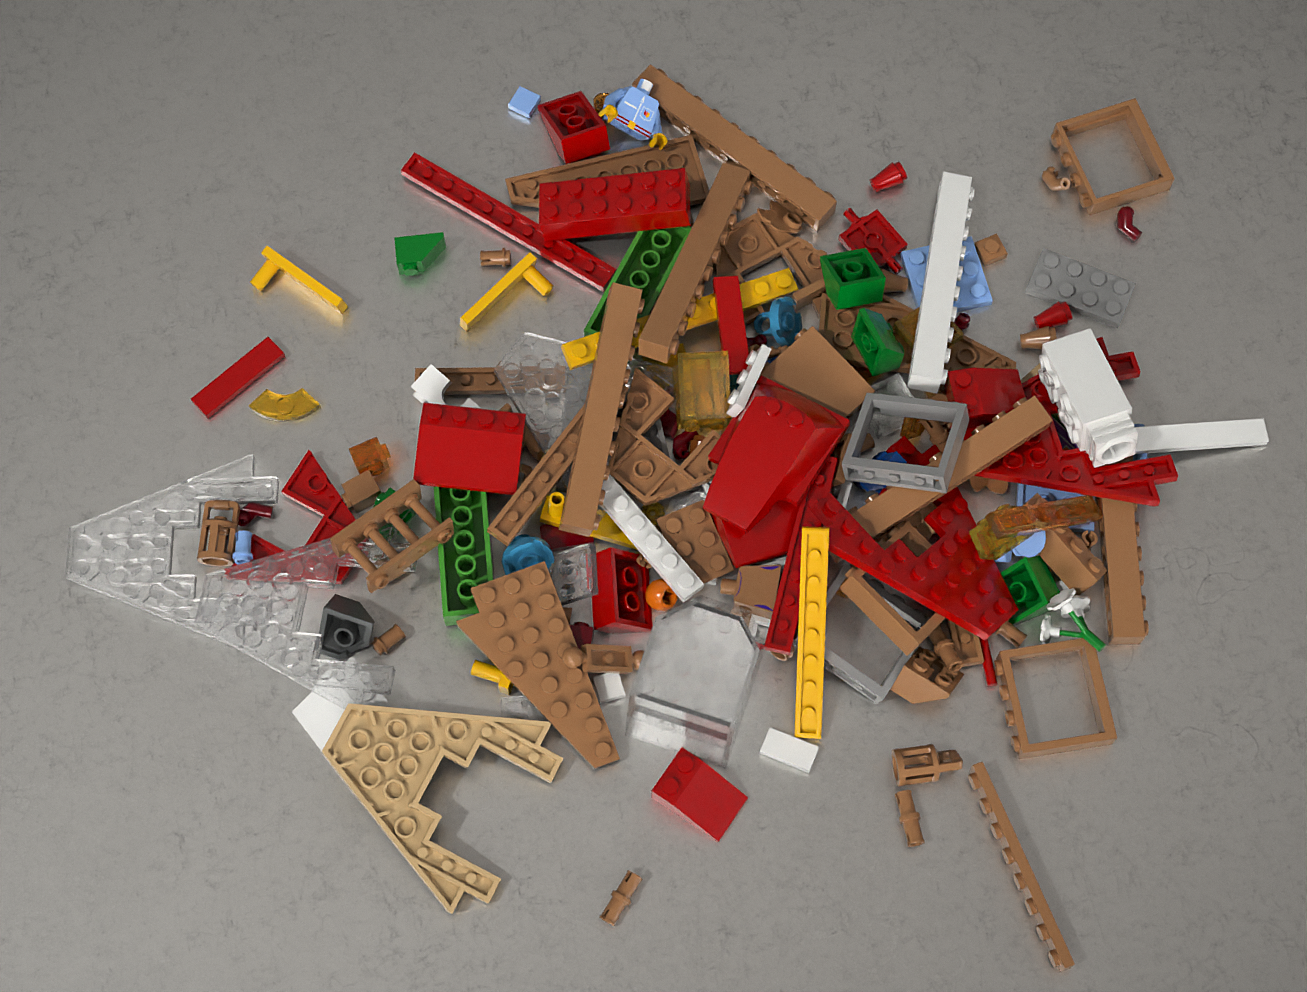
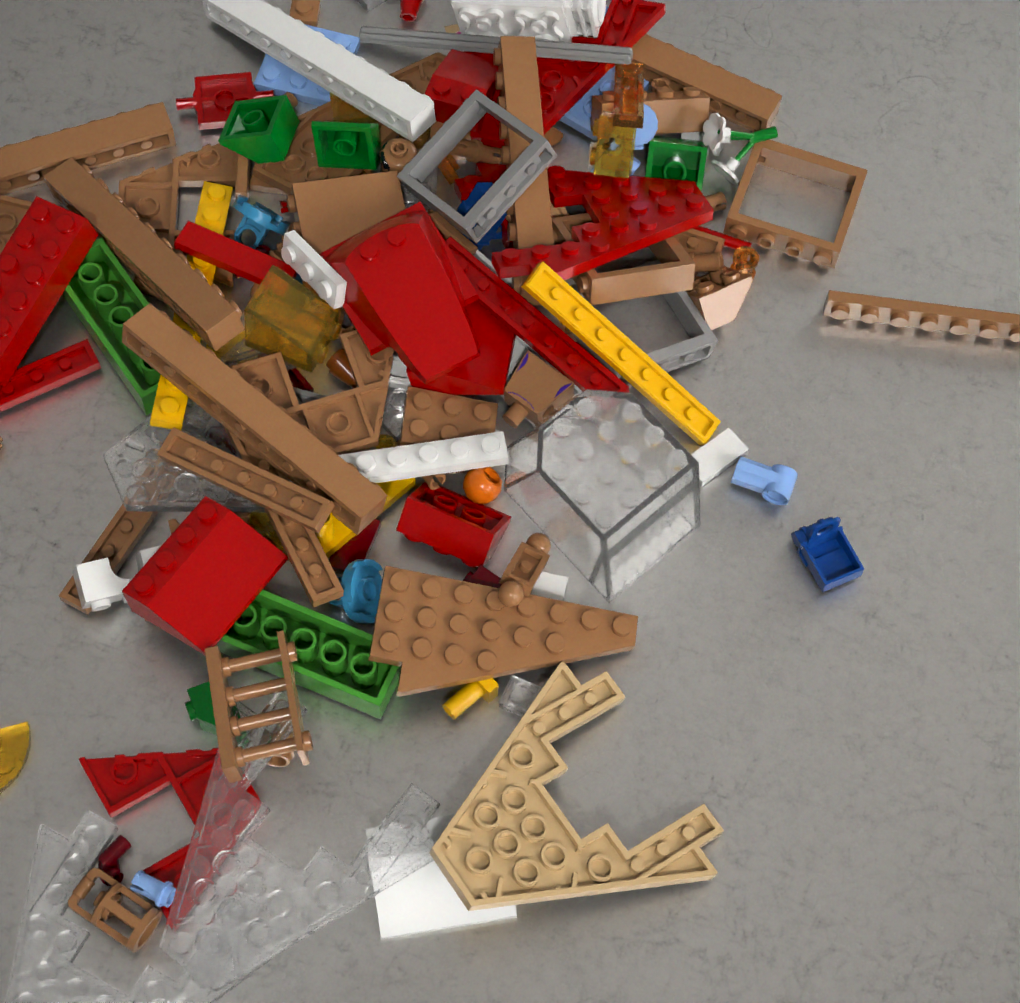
camera: 65 degrees left, 5 degrees down
dark grey slope [315,594,375,660] -> none
medium nougat brick [341,470,381,513] -> none
clear orange brick [349,437,391,476] -> none
medium nougat pin [371,624,406,656] -> none
yellow piece [460,252,554,332] -> none
clear plate [550,543,598,606] -> none
medium nougat pin [599,870,643,926] -> none
red slope [651,747,748,842] -> none
dark red arm [672,426,699,461] -> none
medium nougat plate [757,200,803,234] -> none
red cone [869,162,907,192] -> none
medium nougat piece [892,744,963,787] -> none
medium nougat pin [894,790,925,847] -> none
medium nougat cone [1020,326,1057,350] -> none
none -> medium nougat plate [157,427,335,533]
none -> light grey axle [359,26,633,65]
none -> medium nougat head [380,138,417,182]
none -> clear orange bush [730,246,759,280]
none -> light blue piece [731,456,798,505]
none -> blue piece [791,517,864,593]

